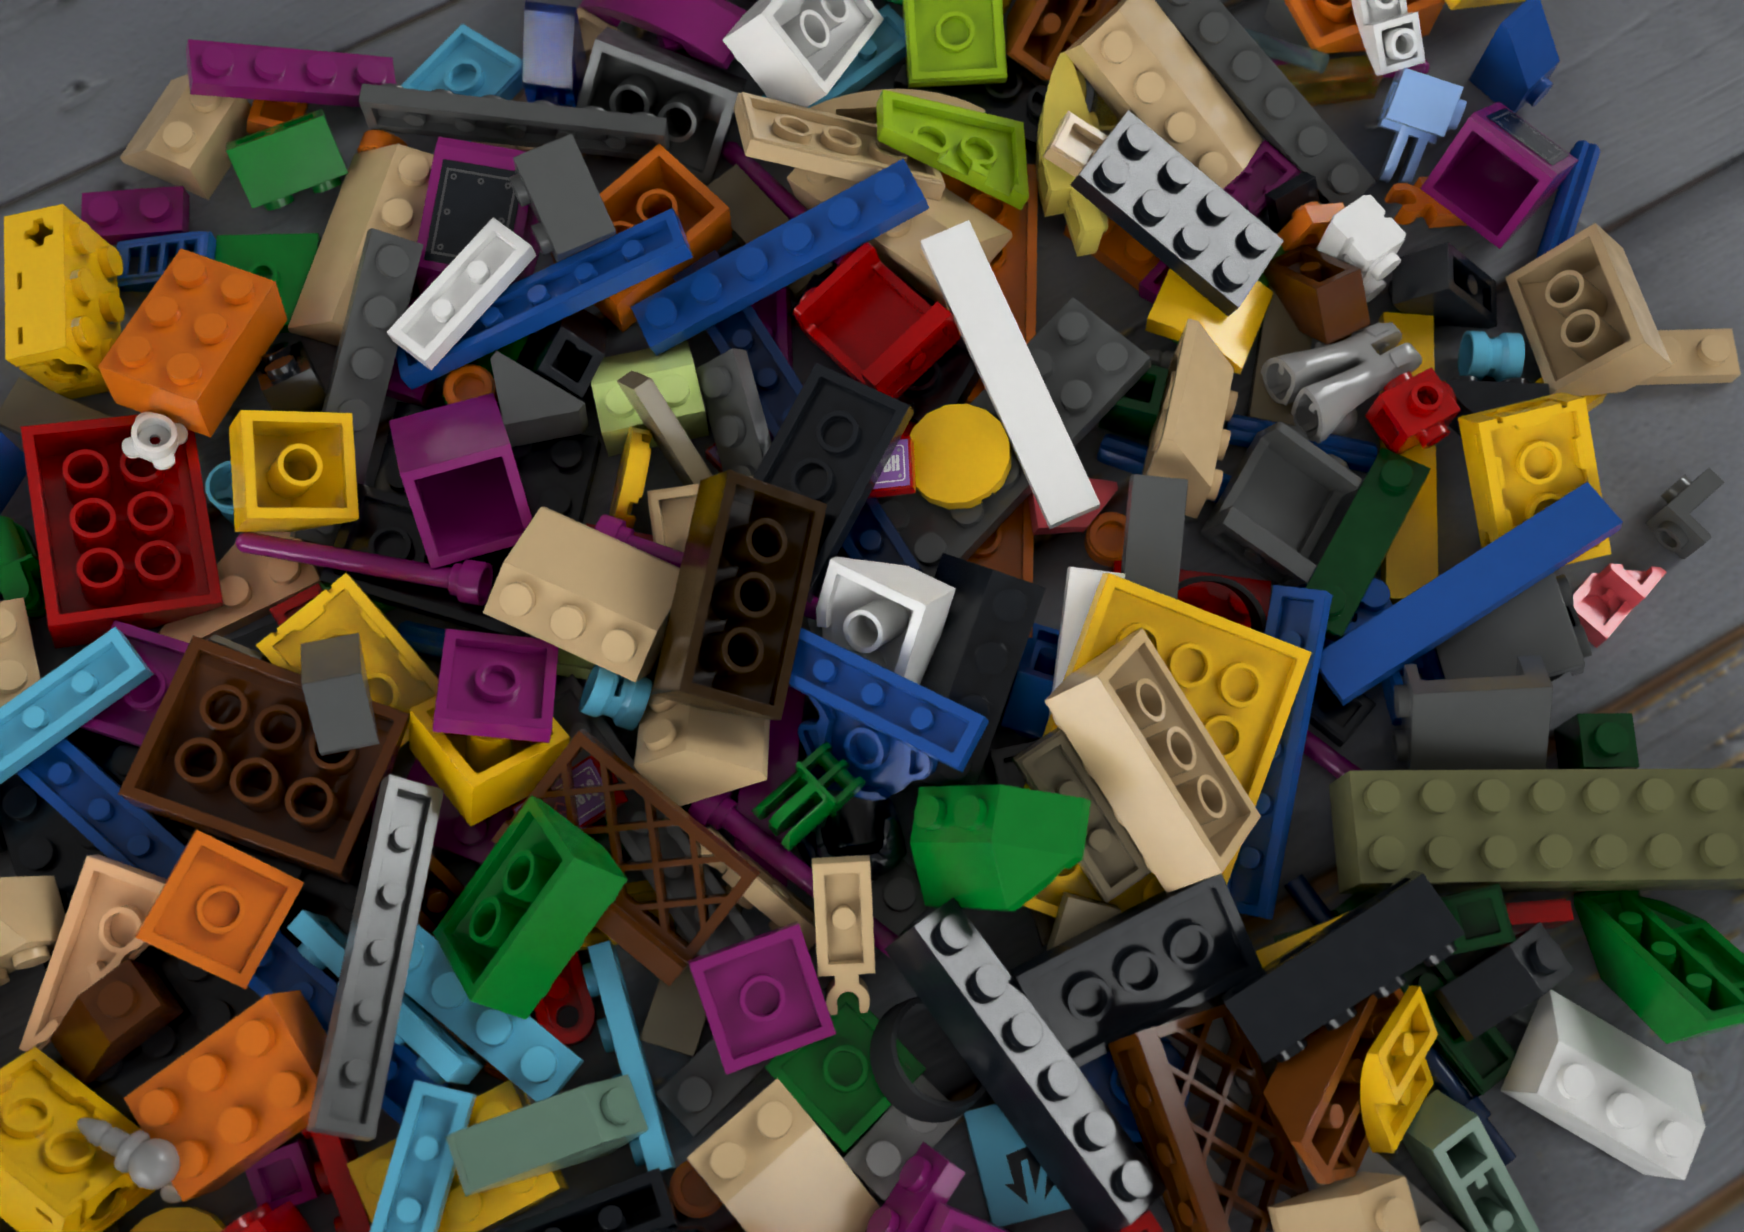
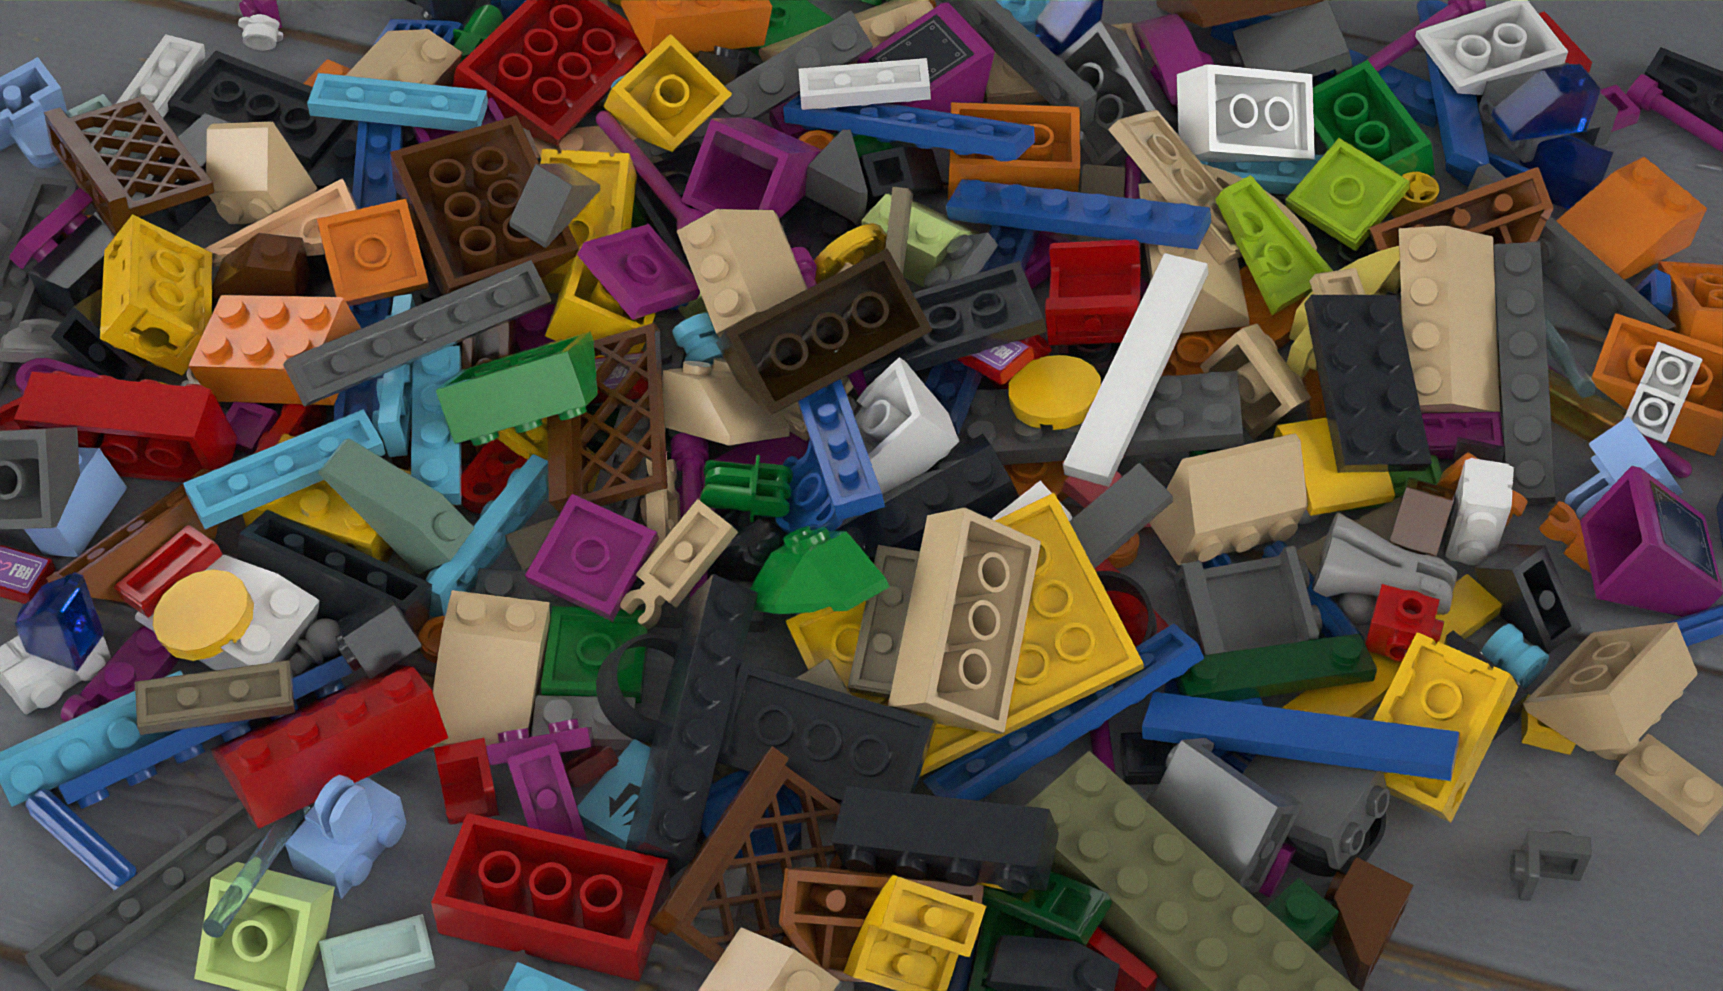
camera: 50 degrees right, 20 degrees down
light grey bar [77,1118,180,1189] -> none
white plate [122,412,188,470] -> none
dark grey brick [509,133,616,263] -> none
coral slope [1572,563,1667,648] -> none
none -> clear red tile [564,745,619,788]
none -> tan slope [1200,324,1311,440]
none -> reddish brown slope [1325,857,1414,991]

